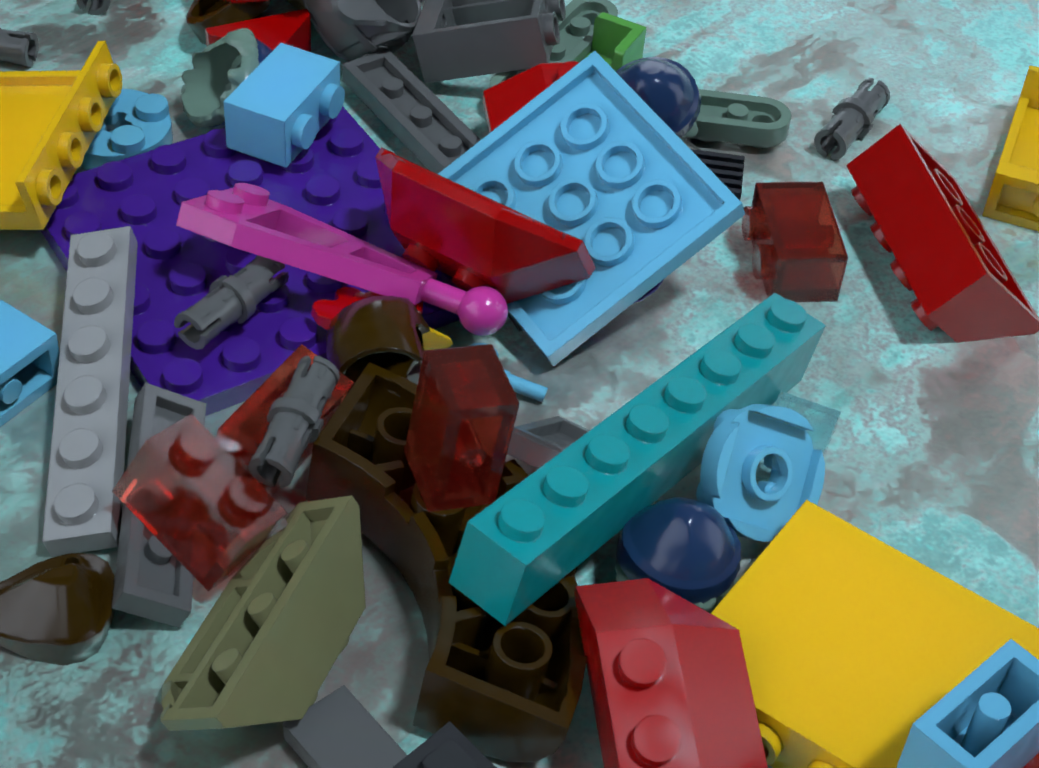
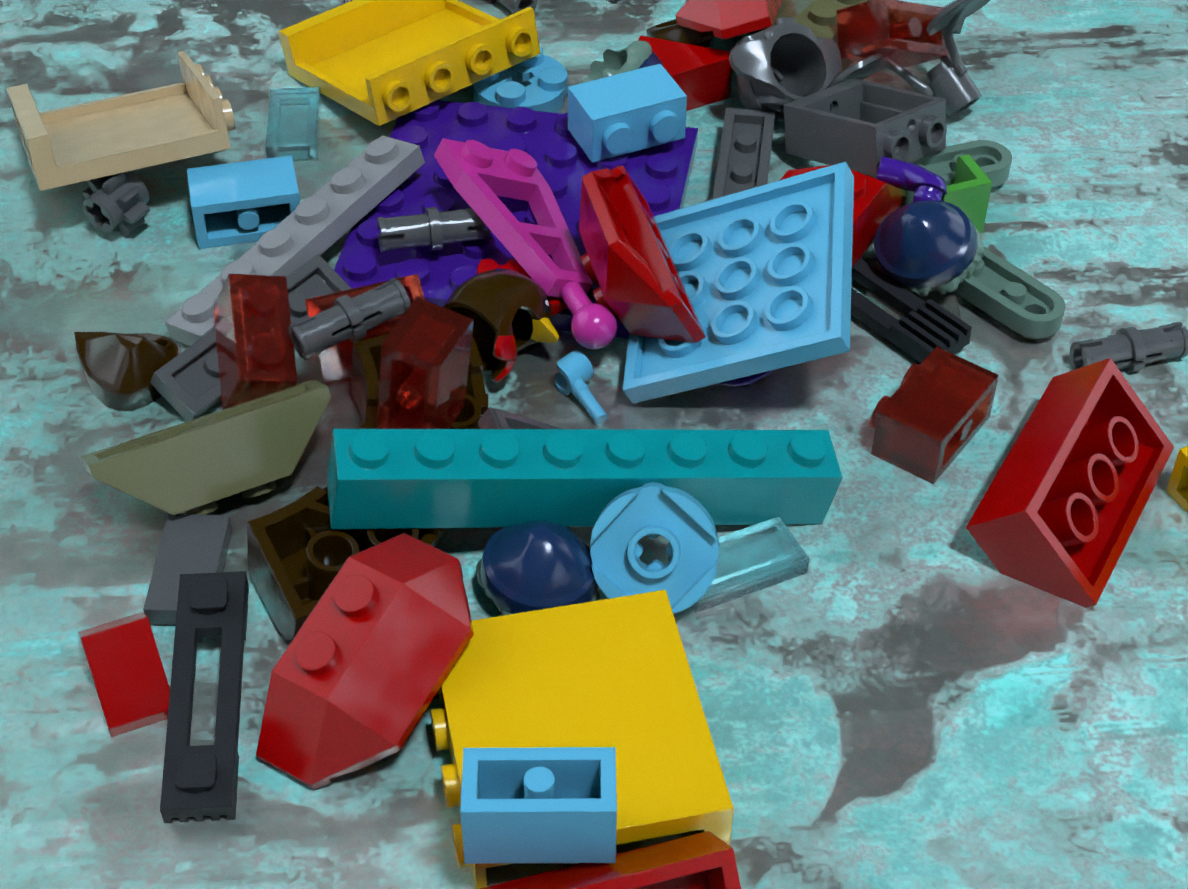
camera: 45 degrees right, 0 degrees up
none -> dark purple arm [876,156,947,202]

